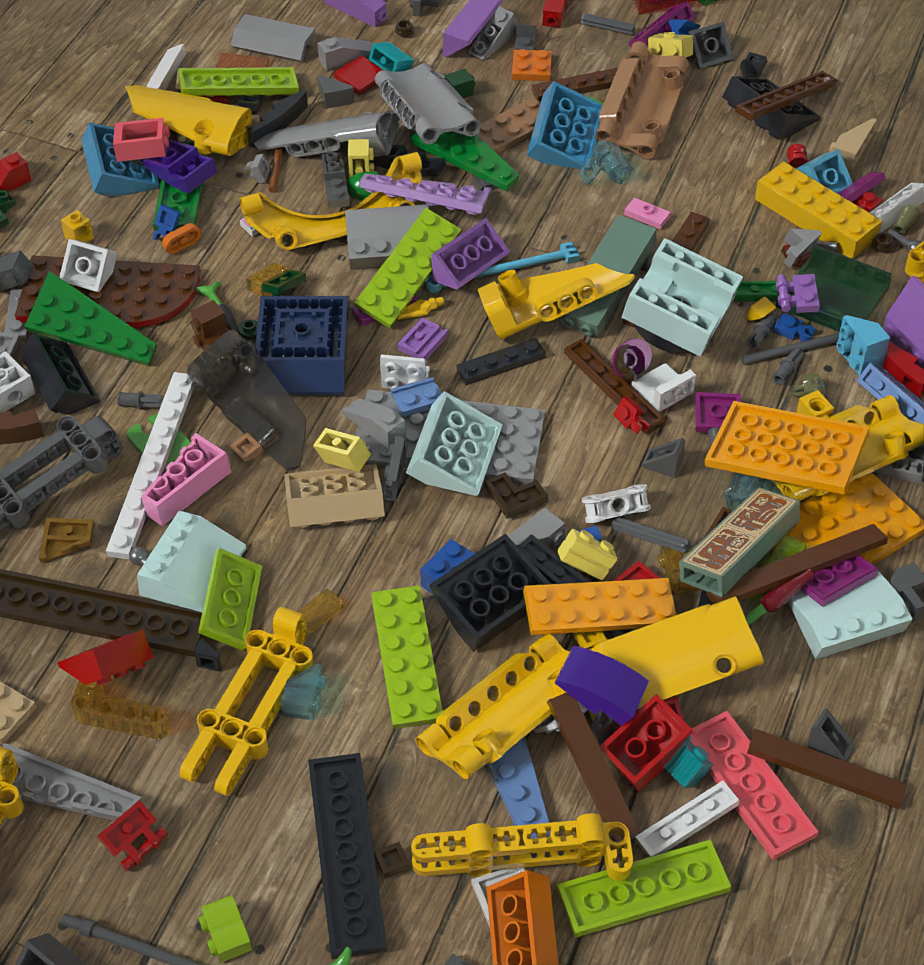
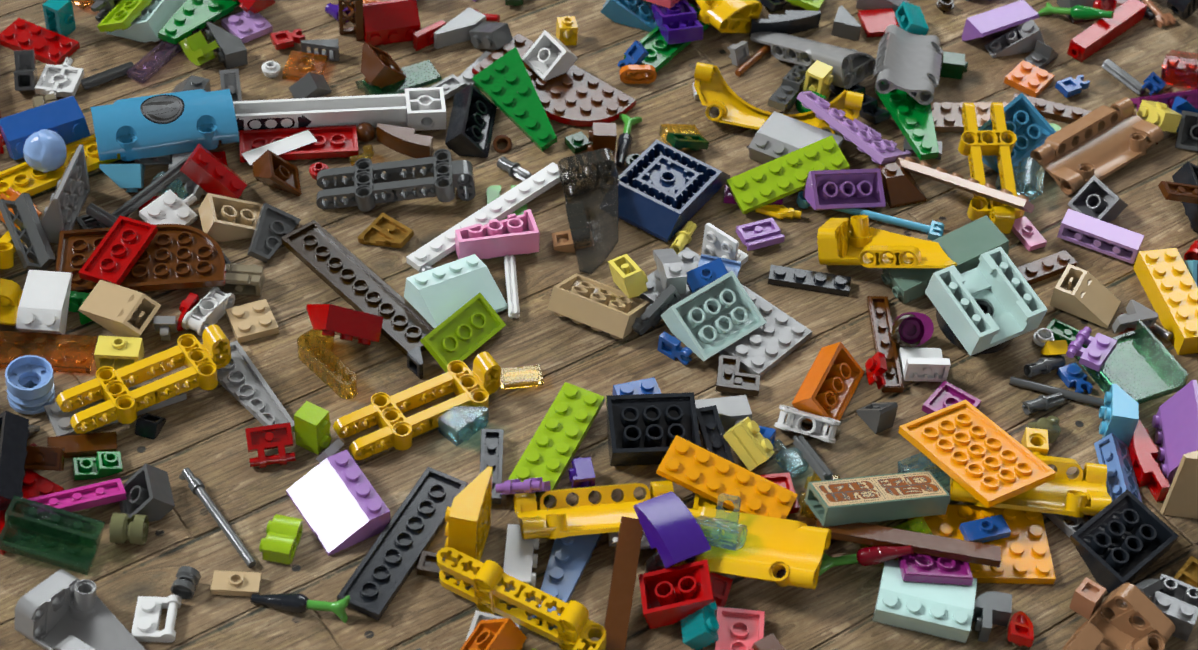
camera: 30 degrees right, 5 degrees down
none -> slope [286,450,390,556]
none -> lime brick [294,401,332,455]
none -> light grey tile [316,438,344,463]
none -> yellow slope [445,466,493,575]
none -> plate [480,429,504,504]
none -> reddish brown piece [493,135,512,154]
none -> medium lavender plate [495,477,551,495]
none -> white brick [503,524,539,592]
none -> white axle [504,255,520,319]
none -> dark green plate [565,131,591,154]
none -> brick [569,457,596,494]
none -> blue plate [658,331,693,365]
none -> light yellow axle [670,221,697,253]
none -> blue plate [686,258,728,294]
none -> clear light blue piece [695,493,747,551]
none -> clear light blue piece [773,439,809,477]
none -> orange slope [792,342,864,427]
none -> reddish brown slope [878,162,926,208]
none -> plate [895,157,1035,213]
none -> yellow beam [958,102,1025,234]
none -> blue plate [959,514,1011,543]
none -> white plate [1033,328,1054,347]
none -> tan slope [1050,264,1121,328]
none -> blue plate [1055,75,1090,98]
none -> lavender brick [1057,209,1144,264]
none -> dark grey slope [1067,175,1128,222]
none -> blue plate [1142,72,1167,96]

